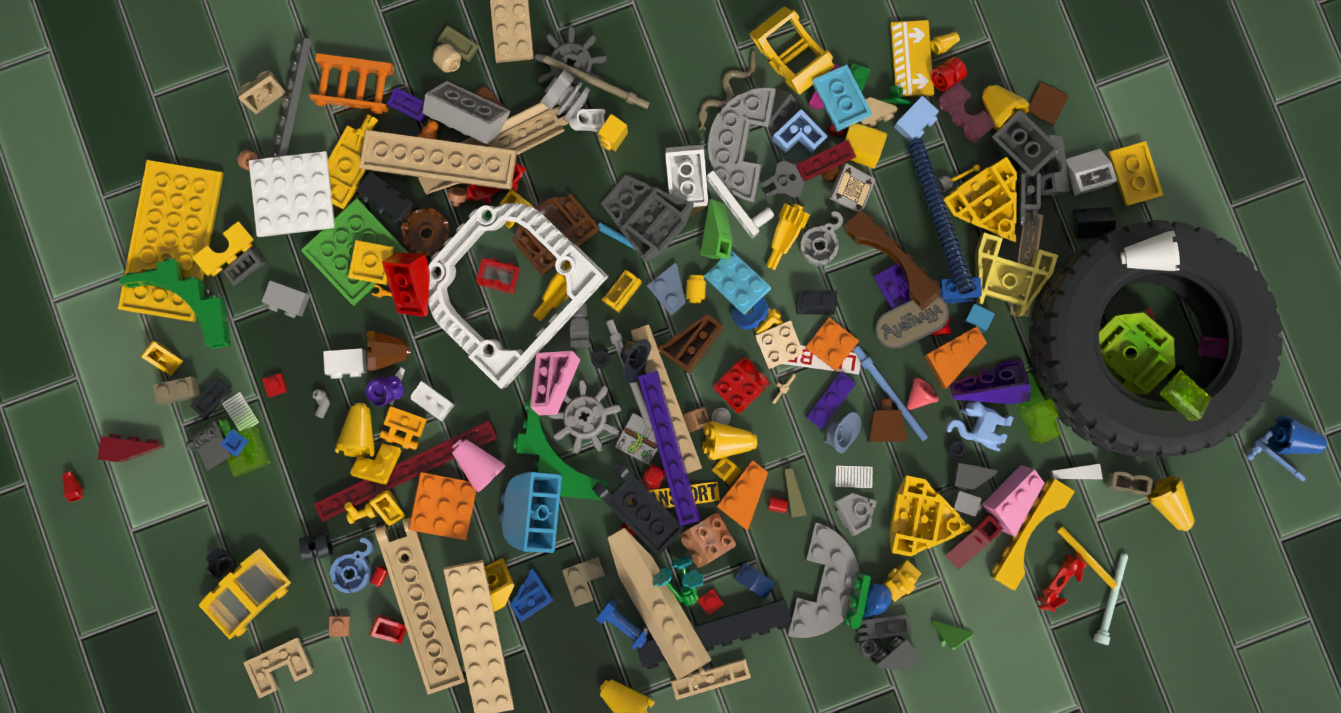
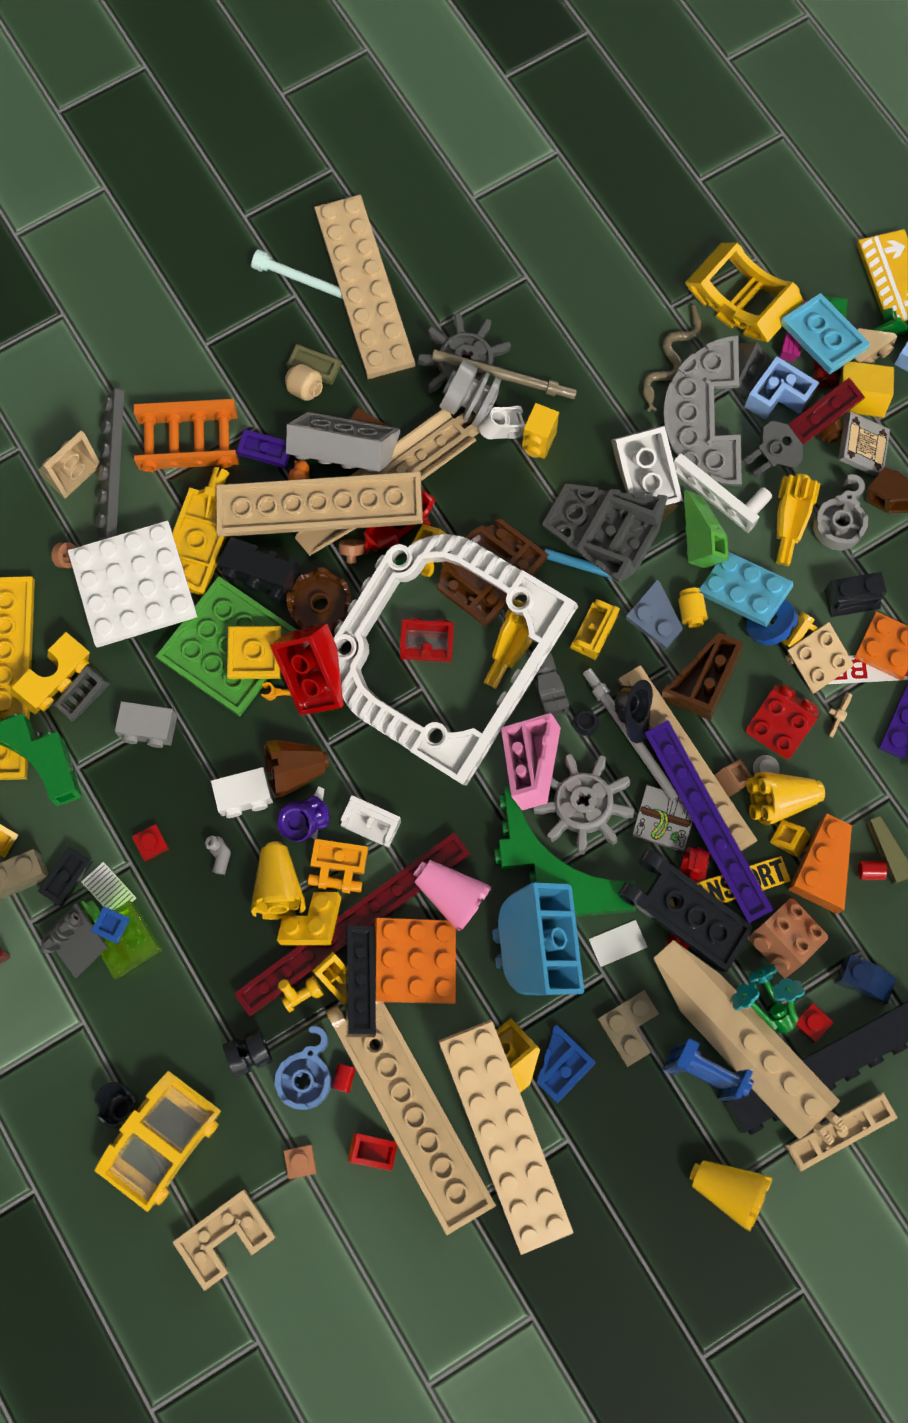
camera: 10 degrees left, 10 degrees down
none -> black plate [346,926,376,1037]
none -> white sticker [589,920,647,967]

